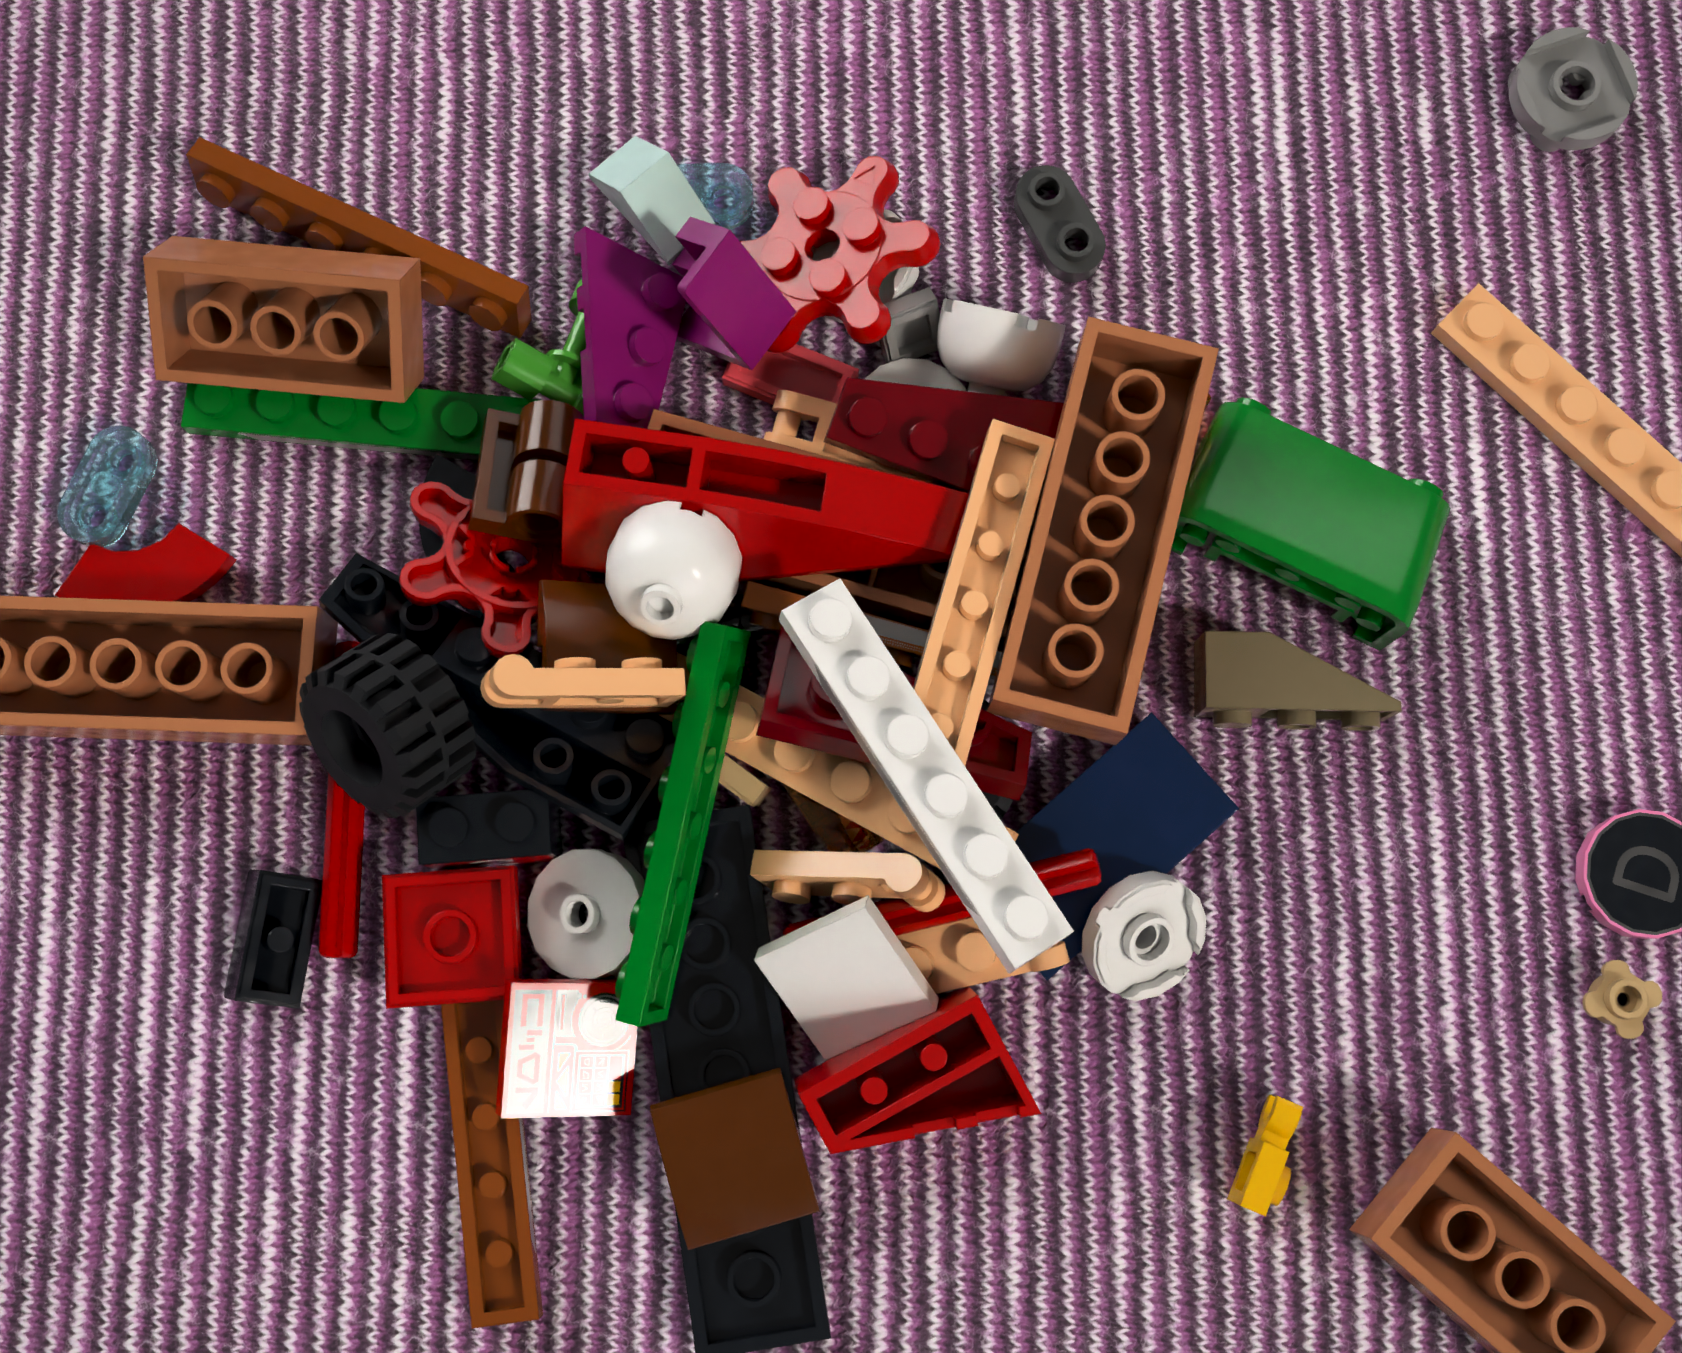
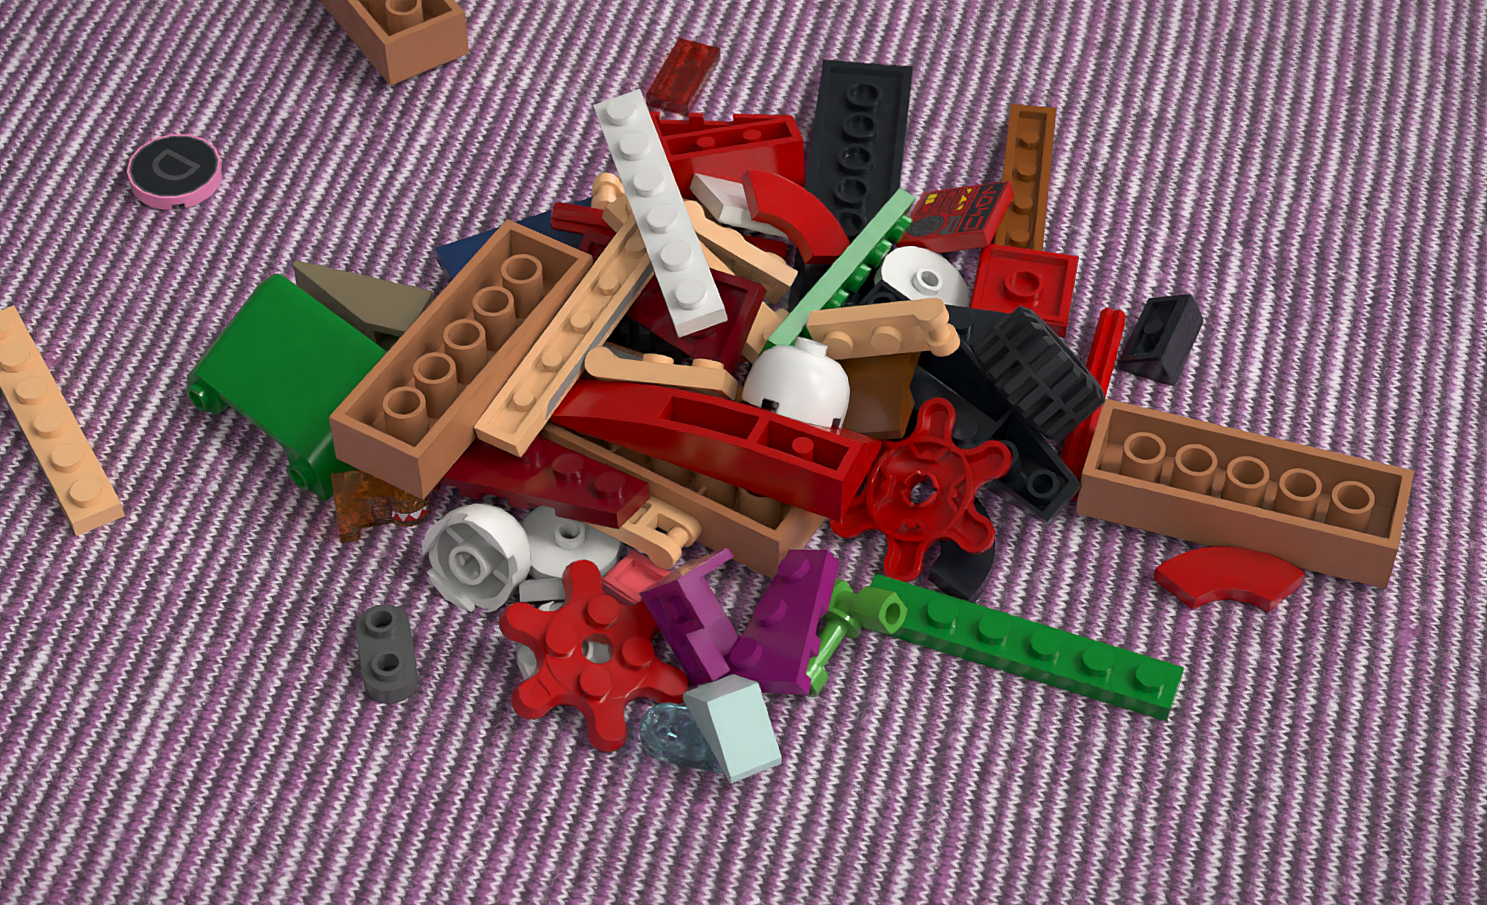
camera: 165 degrees left, 30 degrees down
clear light blue plate [57,425,157,547] -> none
nougat brick [143,236,424,403] -> none
dark orange plate [186,137,532,338] -> none
reddish brown plate [468,400,584,548] -> none
reddish brown slope [650,1067,820,1250] -> none
white plate [1082,871,1206,1001] -> none
yellow plate [1227,1095,1303,1217] -> none
tan plate [1582,960,1662,1039] -> none
none -> light nougat plate [585,346,738,401]
none -> clear red tile [646,38,721,117]
none -> red tile [741,169,850,264]

